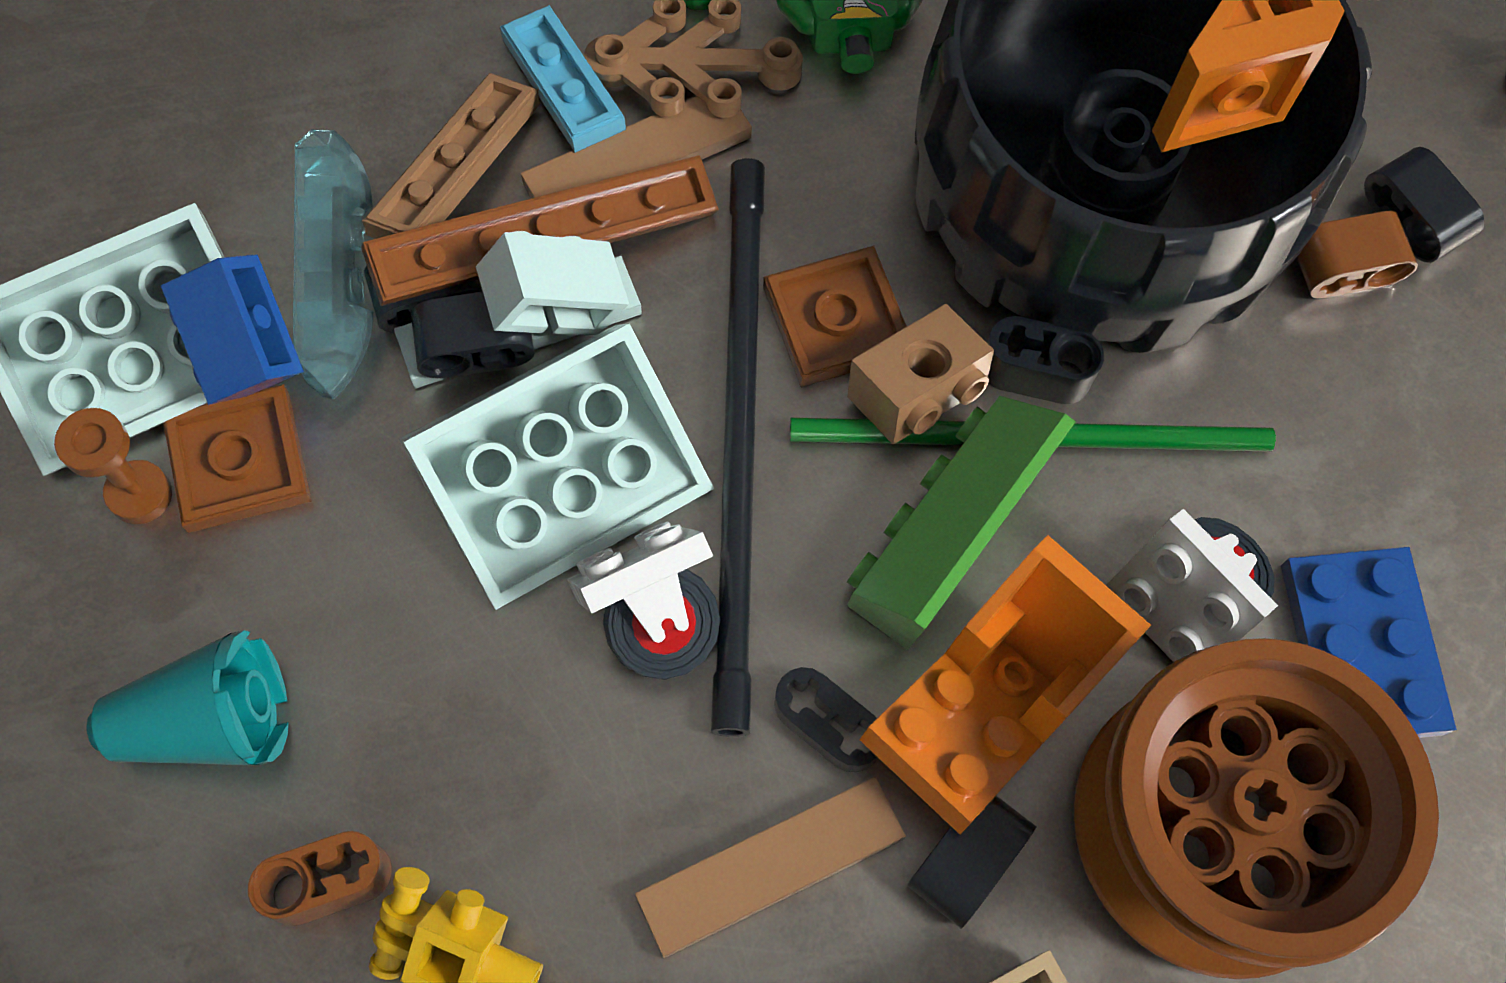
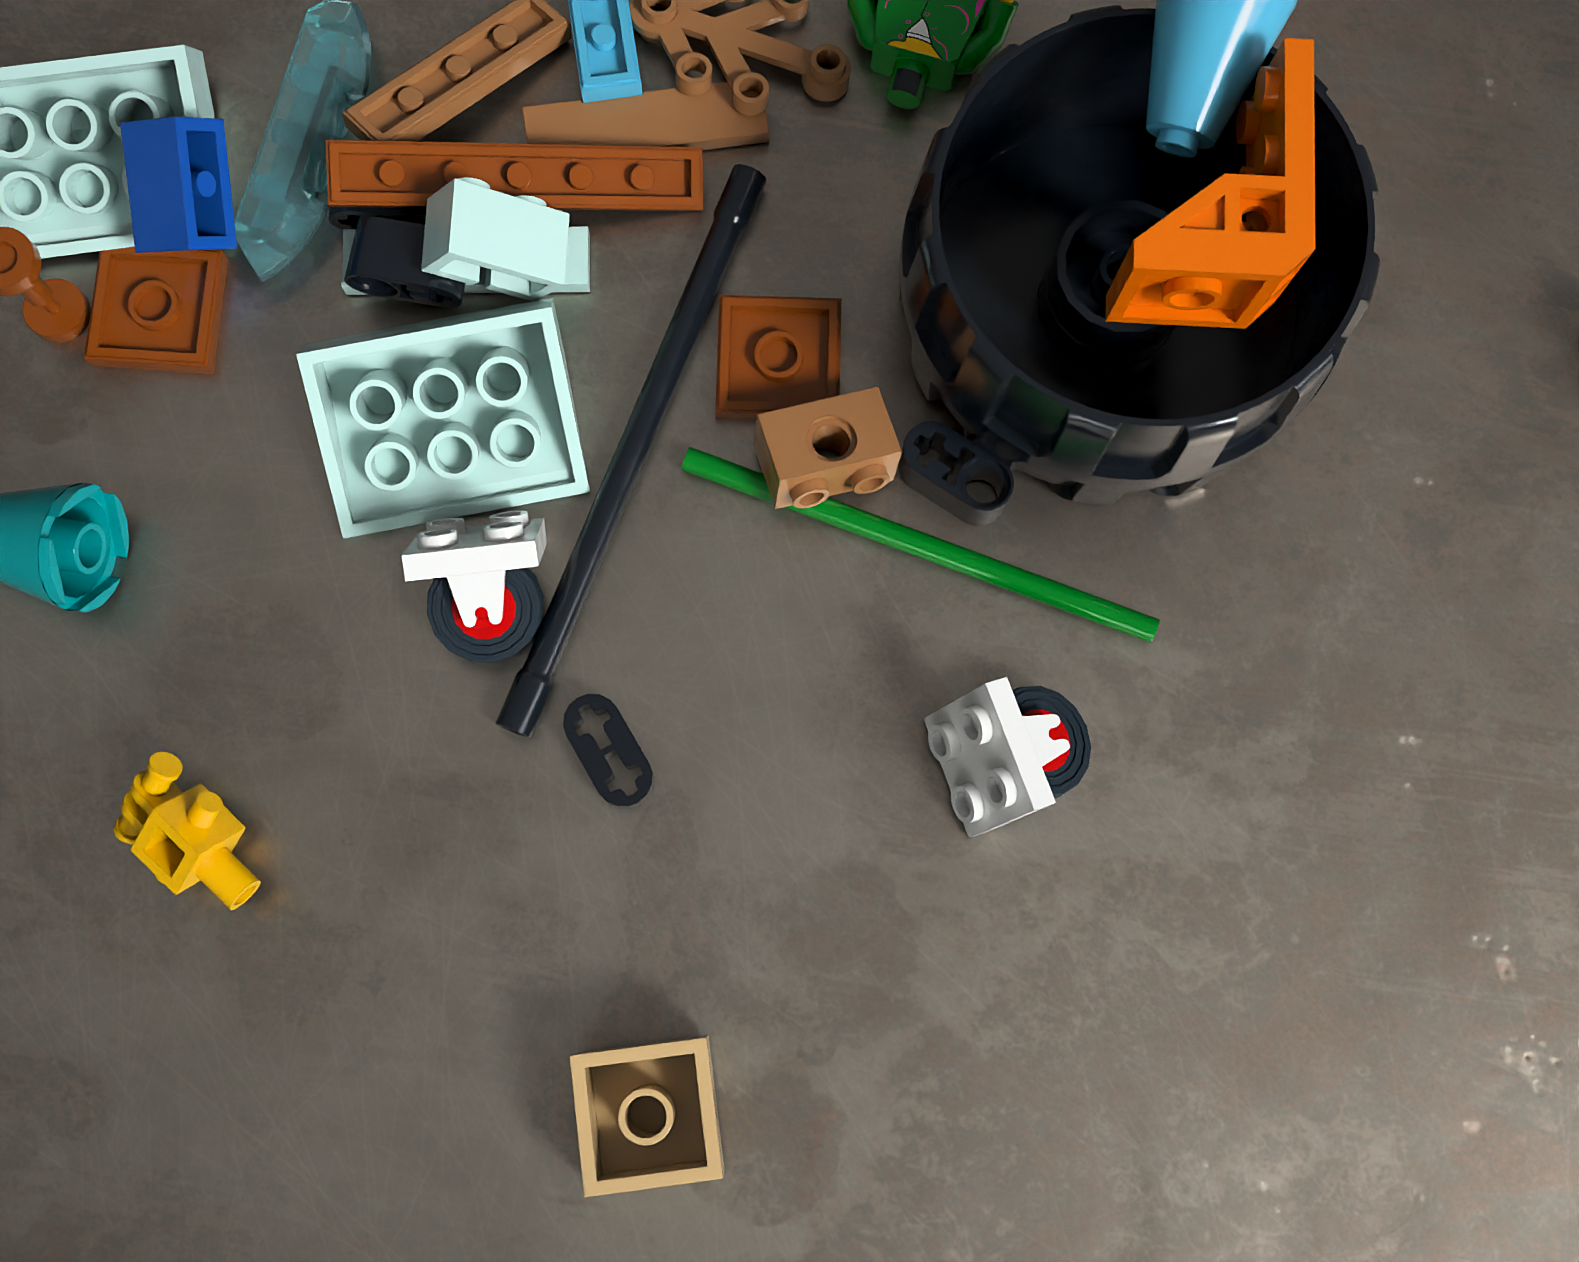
camera: 20 degrees right, 10 degrees up
dark orange beam [248,831,392,926] -> none
medium nougat tile [635,777,906,958] -> none
bright green slope [847,396,1076,650] -> none
orange bracket [859,535,1151,834] -> none
black beam [907,795,1037,929] -> none
dark orange wheel [1074,638,1439,979] -> none
blue plate [1281,547,1457,738] -> none
dark orange beam [1296,211,1418,298] -> none
black beam [1364,147,1484,263] -> none

